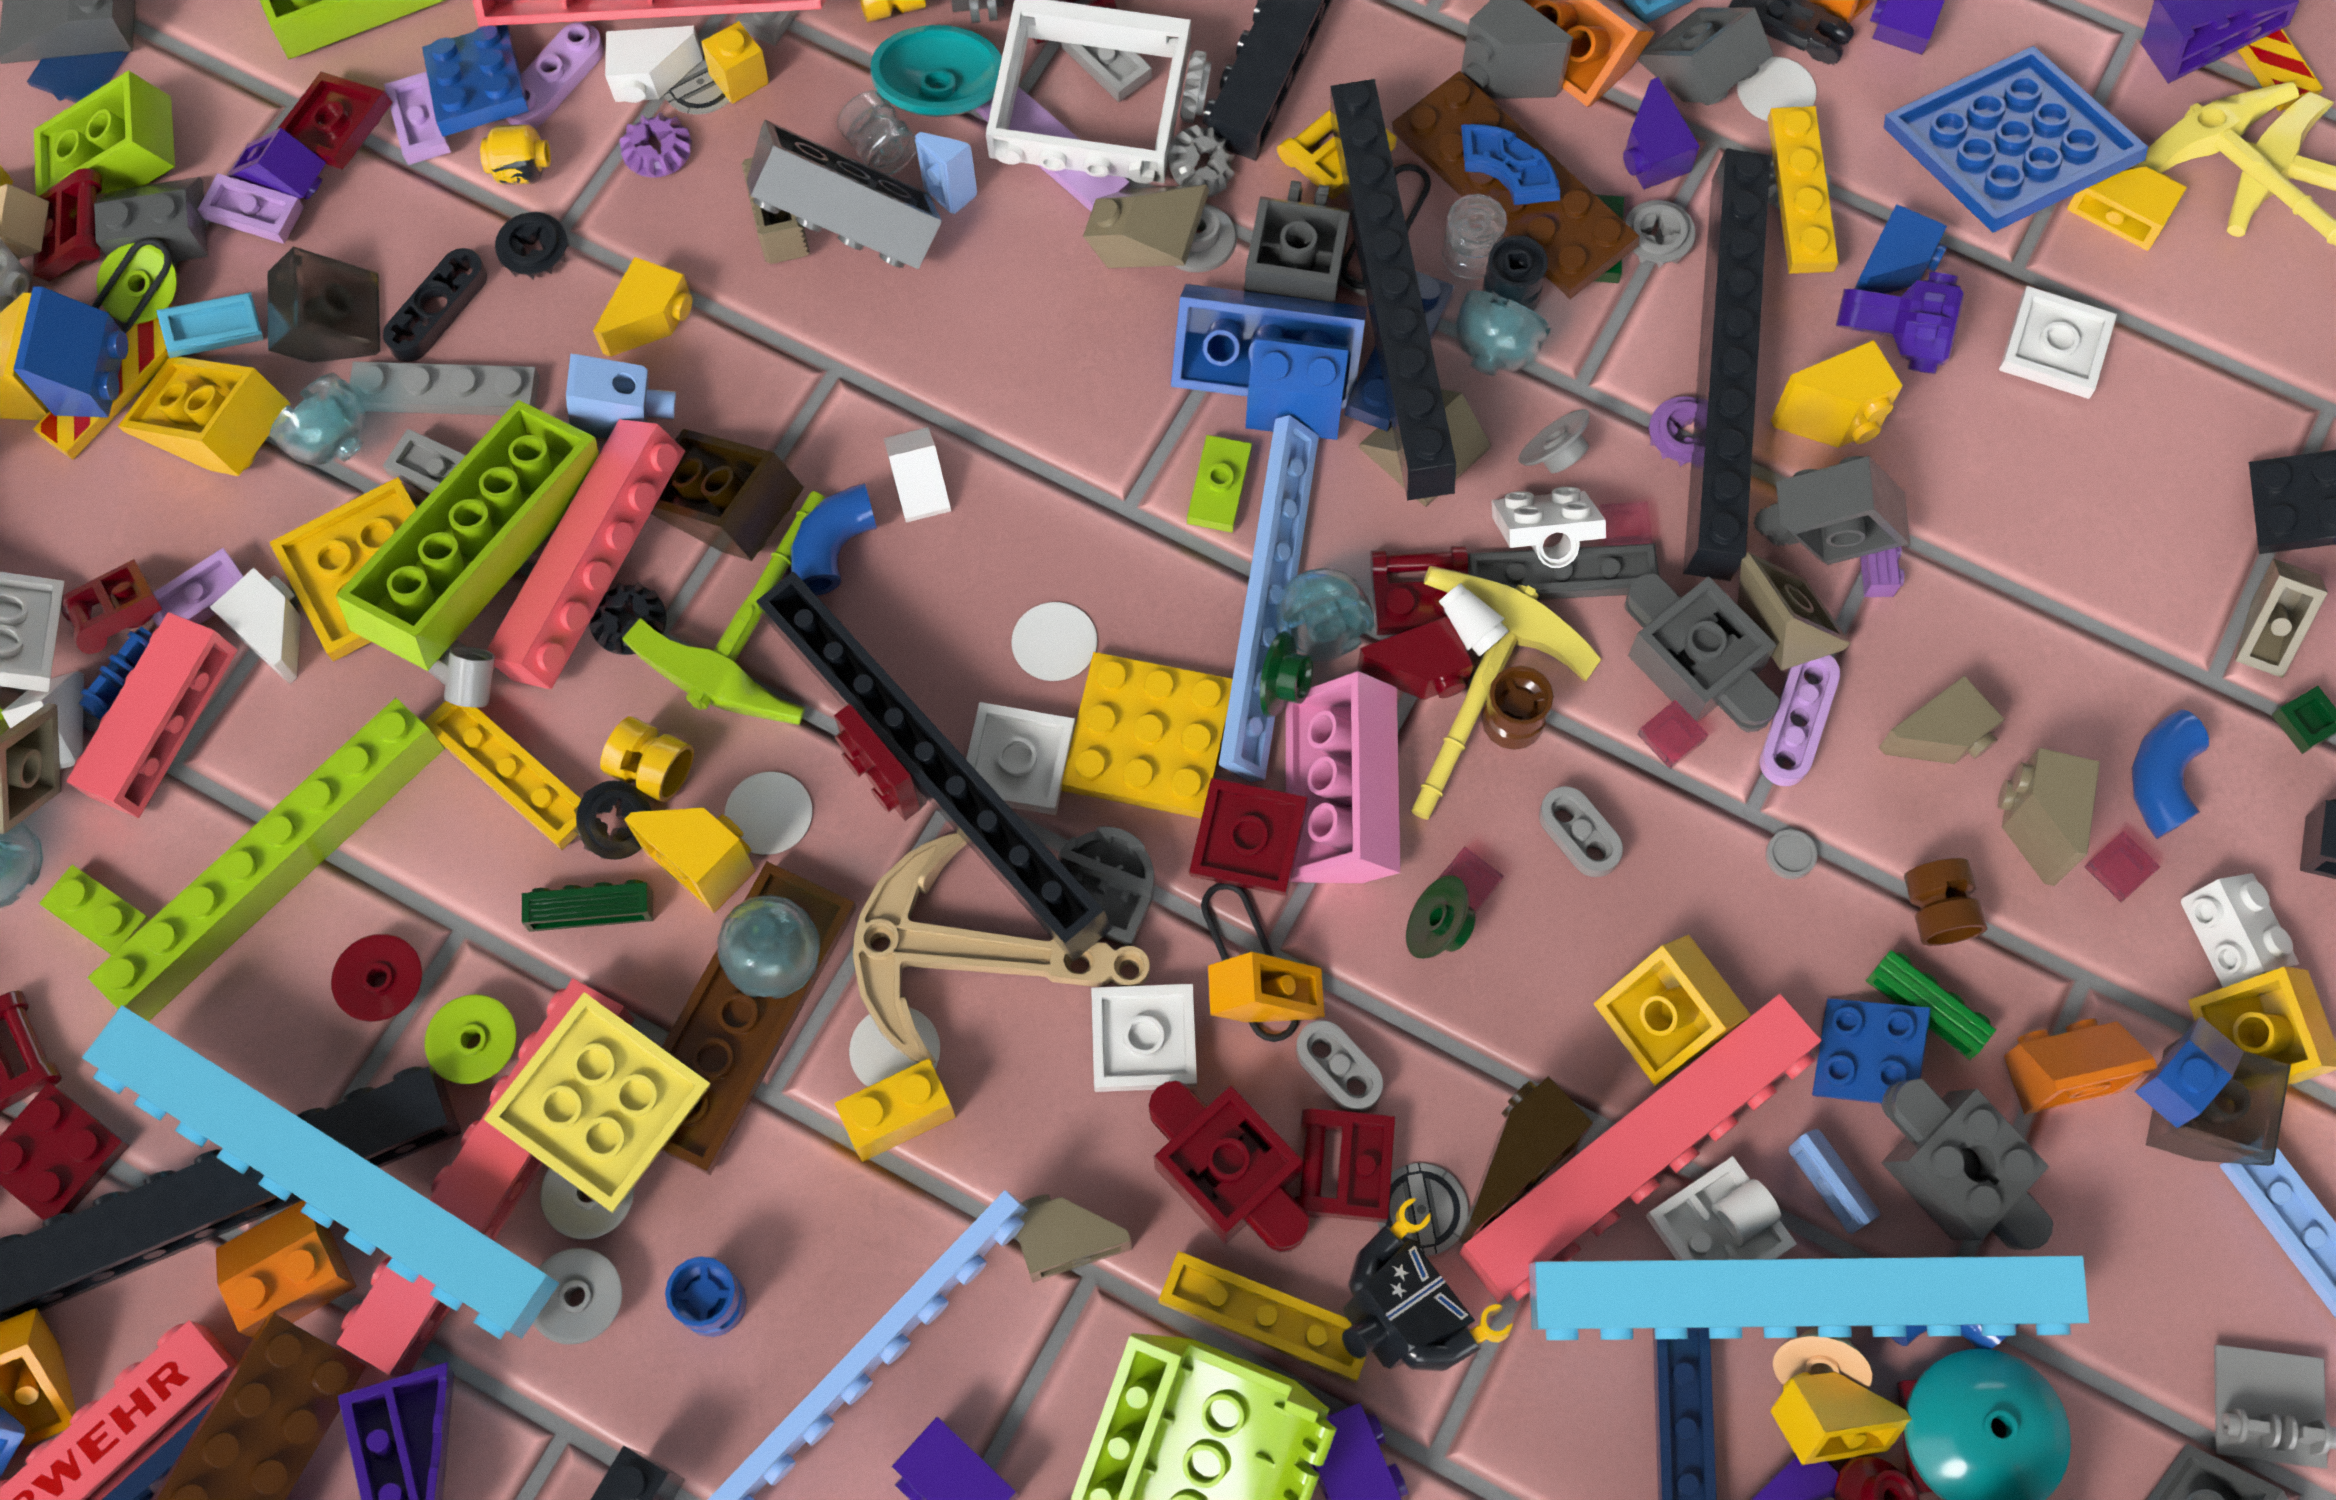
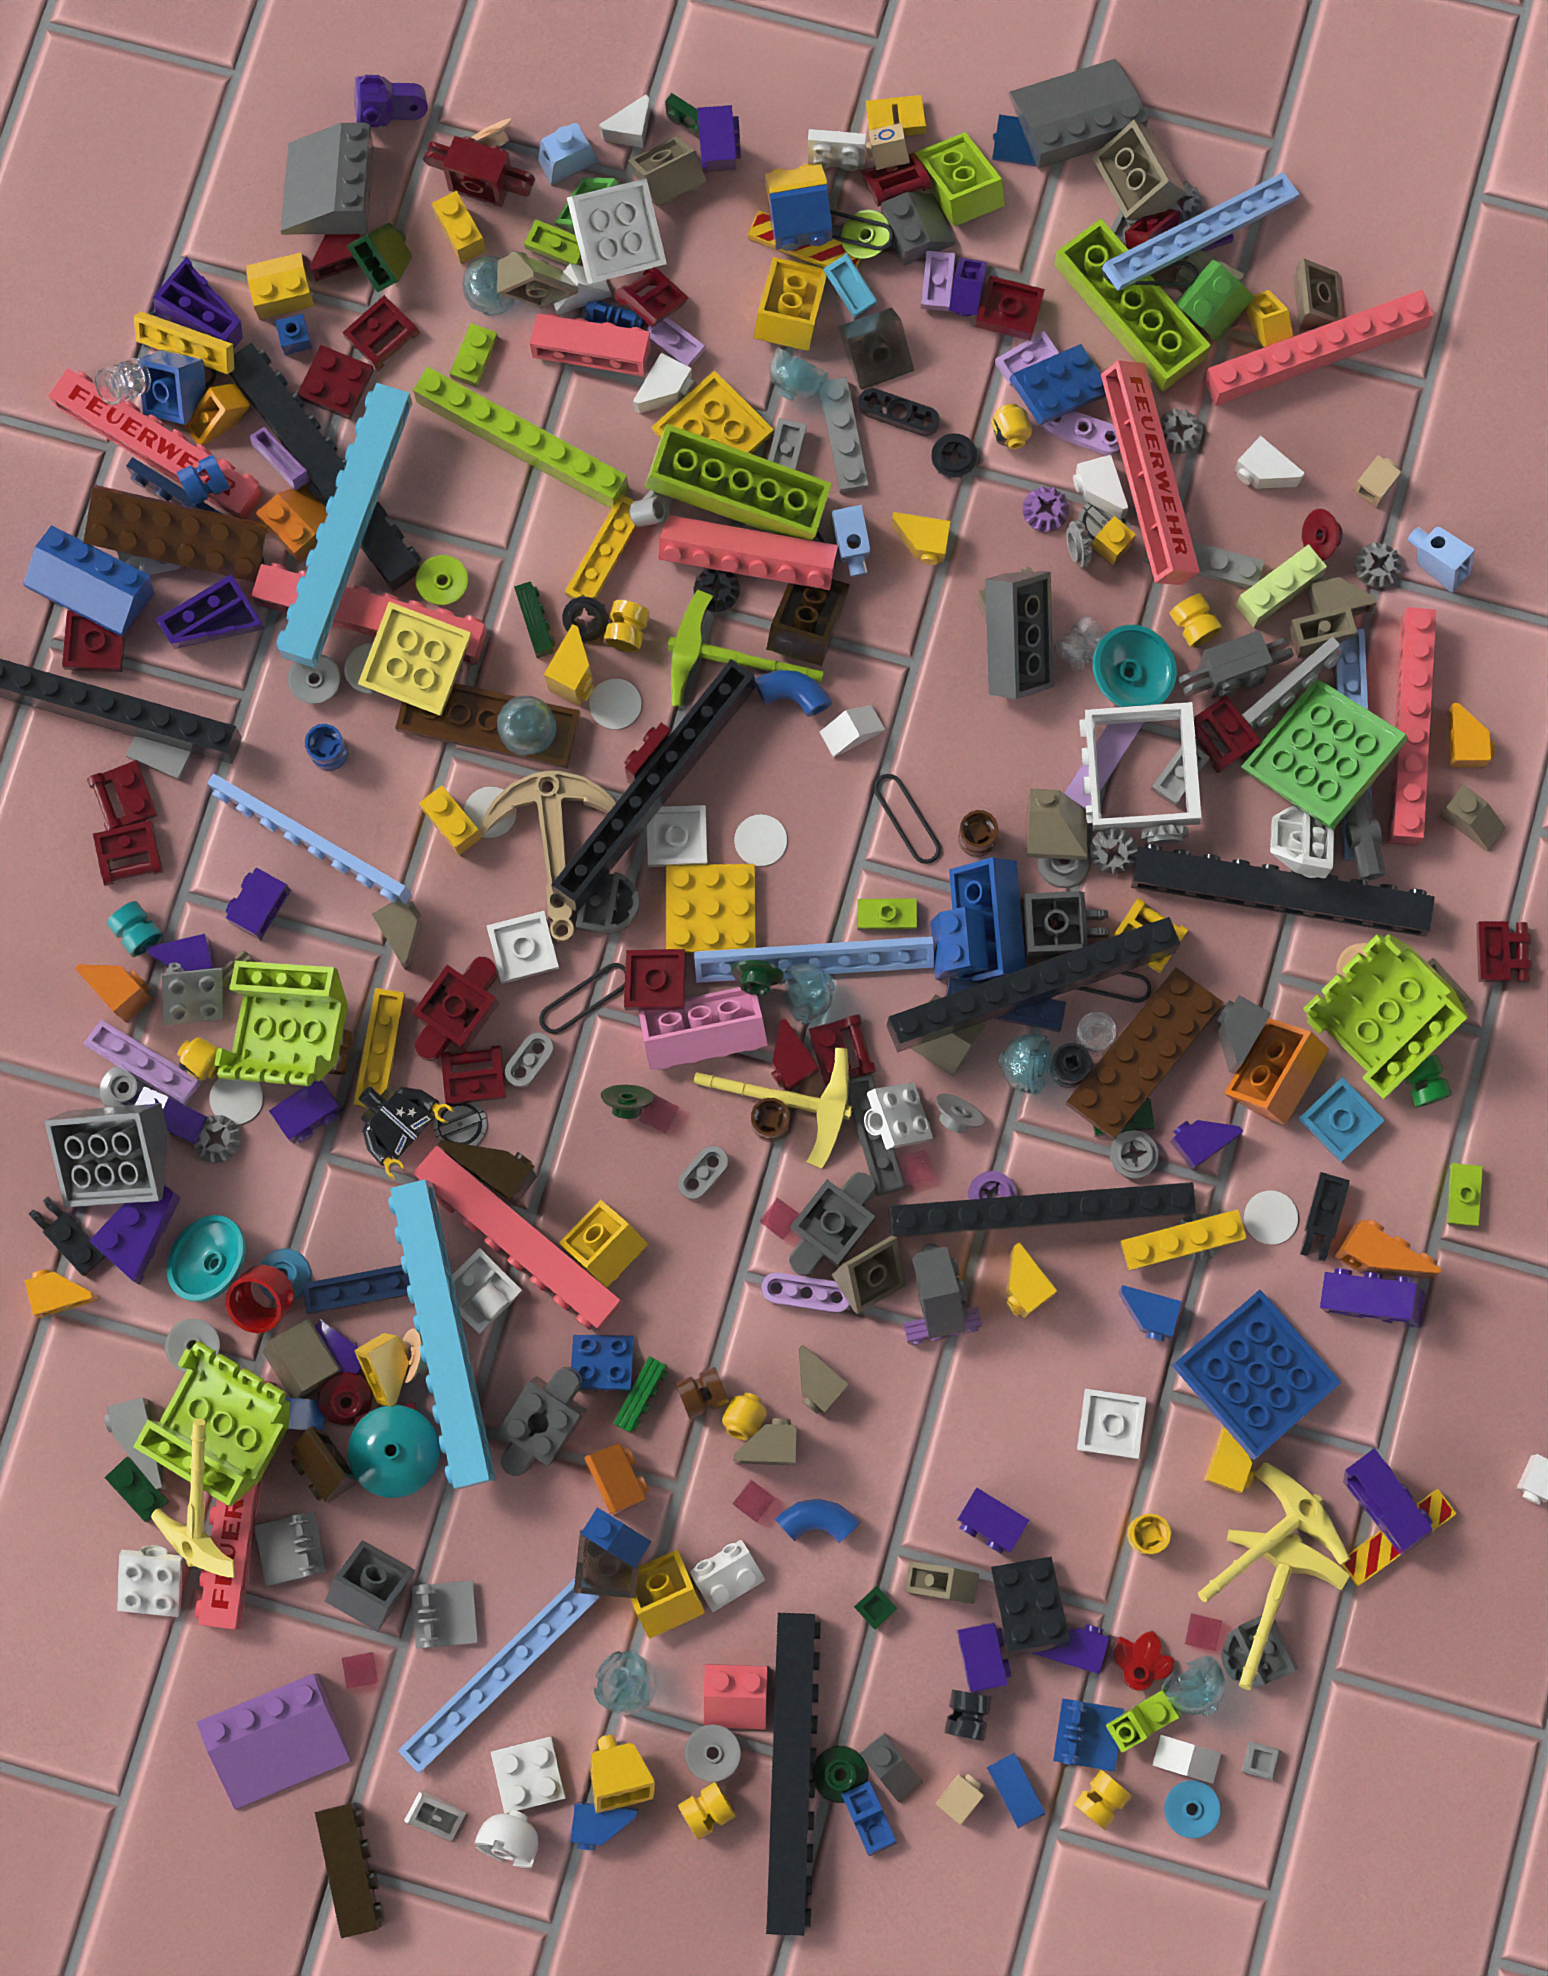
camera: 80 degrees right, 10 degrees up
dark red piece [331,934,422,1022] -> none
light blue slope [915,132,977,214] -> none
light orange slope [1208,952,1325,1023] -> none
white cone [1439,583,1509,657] -> none
blue tile [1461,124,1560,205] -> none
dark grey slope [1638,8,1774,105] -> none
light grey piece [1766,829,1817,879] -> none
light blue slope [1788,1129,1880,1235] -> none
dark purple piece [1835,272,1964,374] -> none
none -> blue wheel [176,454,230,506]
none -> medium lavender piece [250,427,309,490]
none -> yellow head [722,1393,767,1441]
none -> black piece [874,774,940,864]
none -> dark purple brick [957,1487,1030,1554]
none -> reddish brown wheel [958,810,998,857]
none -> light grey gear [1066,520,1092,567]
none -> yellow wheel [1127,1513,1171,1555]

